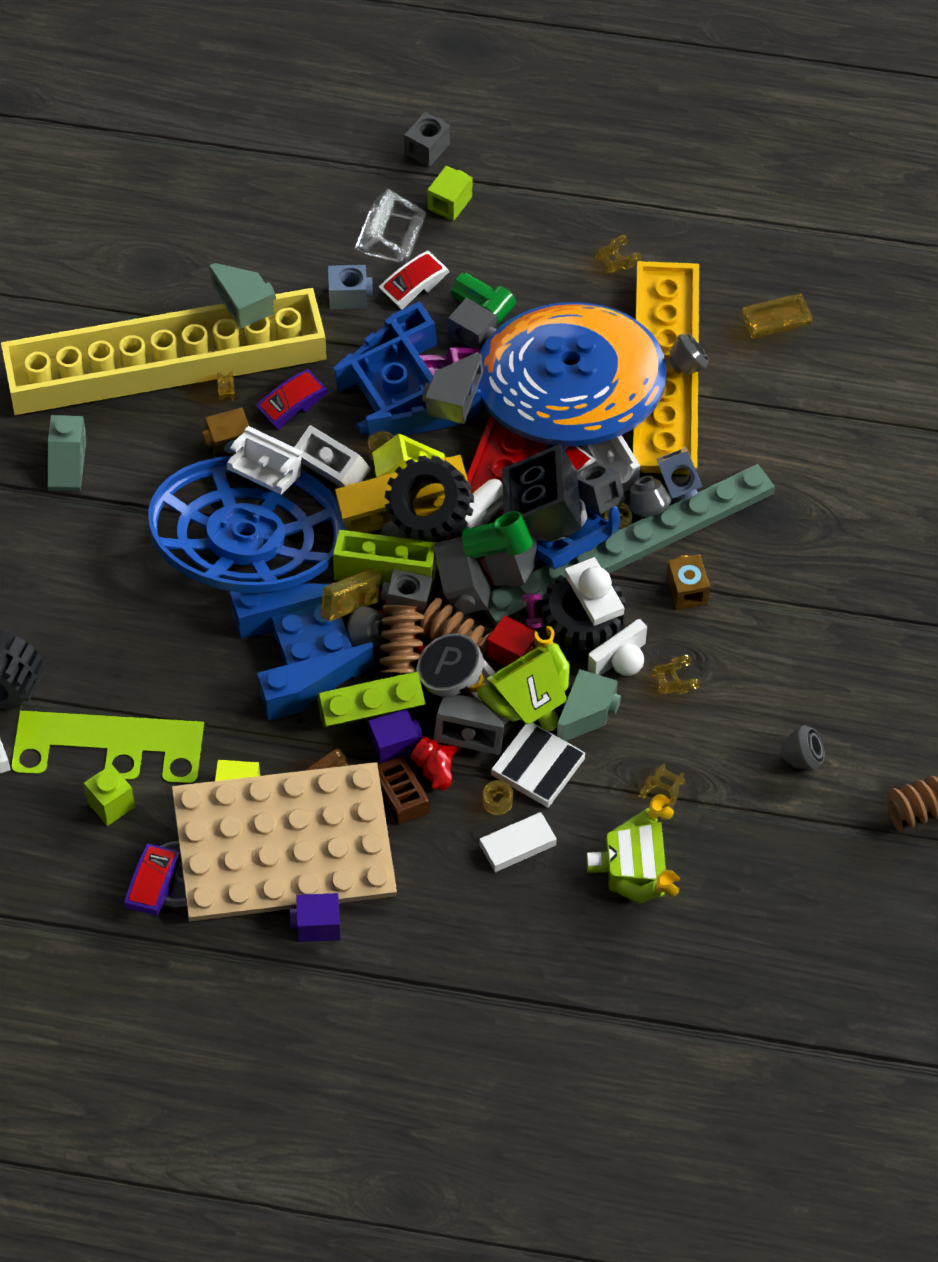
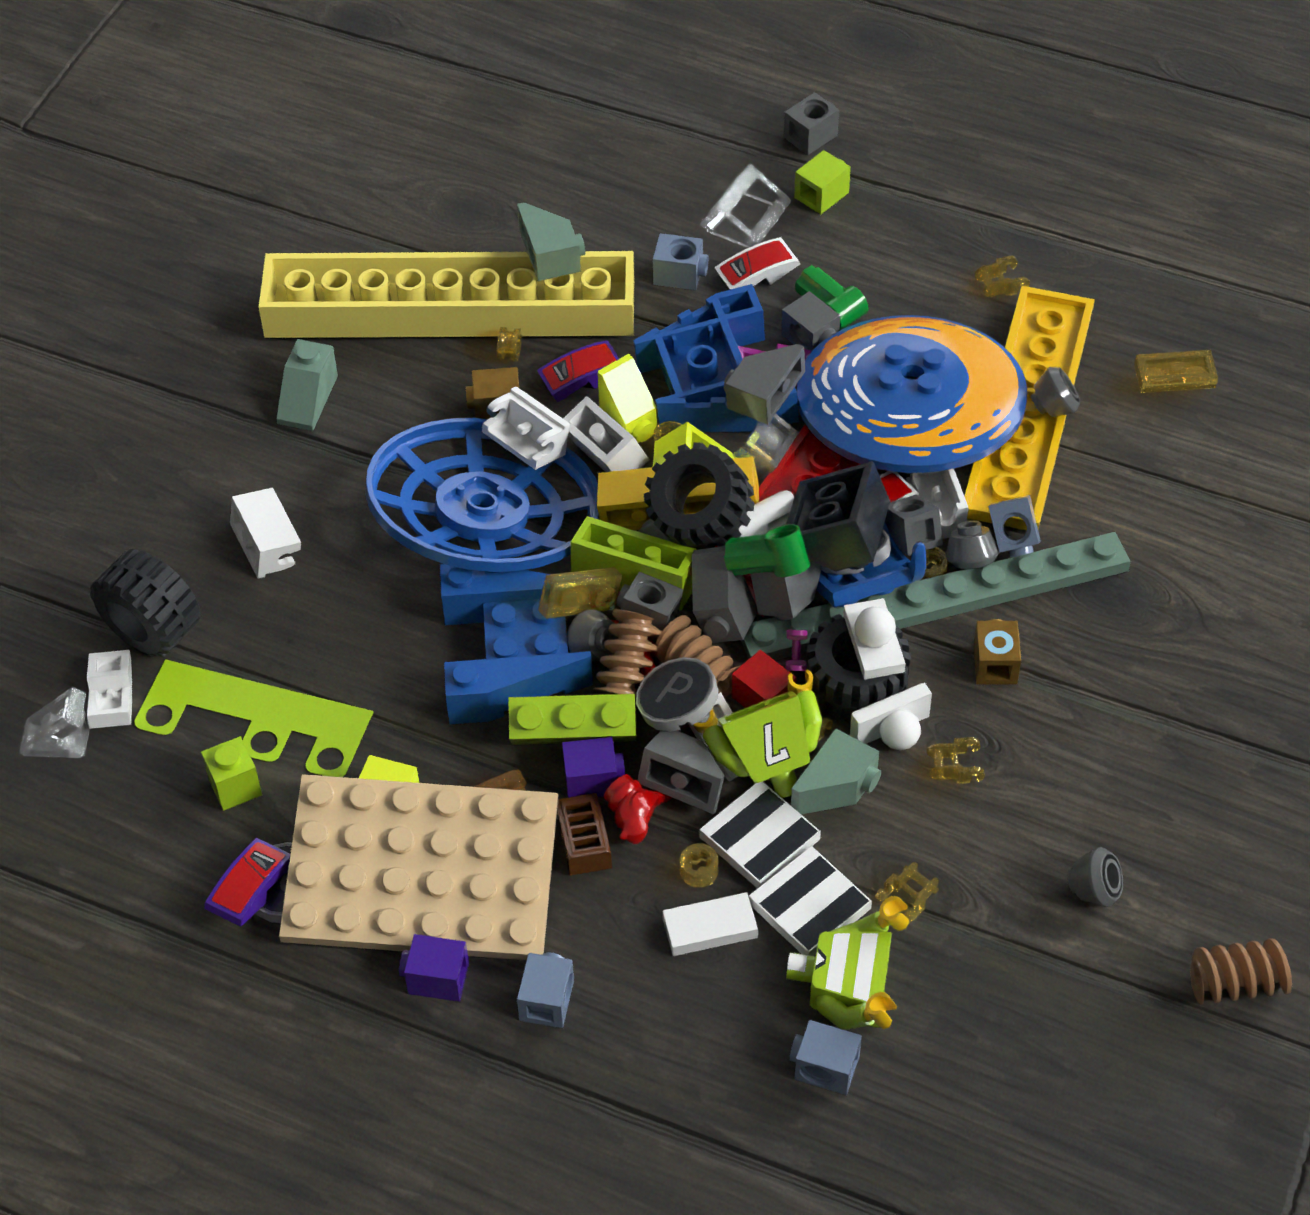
camera: 15 degrees right, 5 degrees down
none -> white hinge [230,488,301,578]
none -> sand blue brick [517,953,574,1028]
none -> slope [597,354,657,443]
none -> clear slope [732,414,799,479]
none -> tile [748,846,872,956]
none -> sand blue brick [789,1020,862,1095]

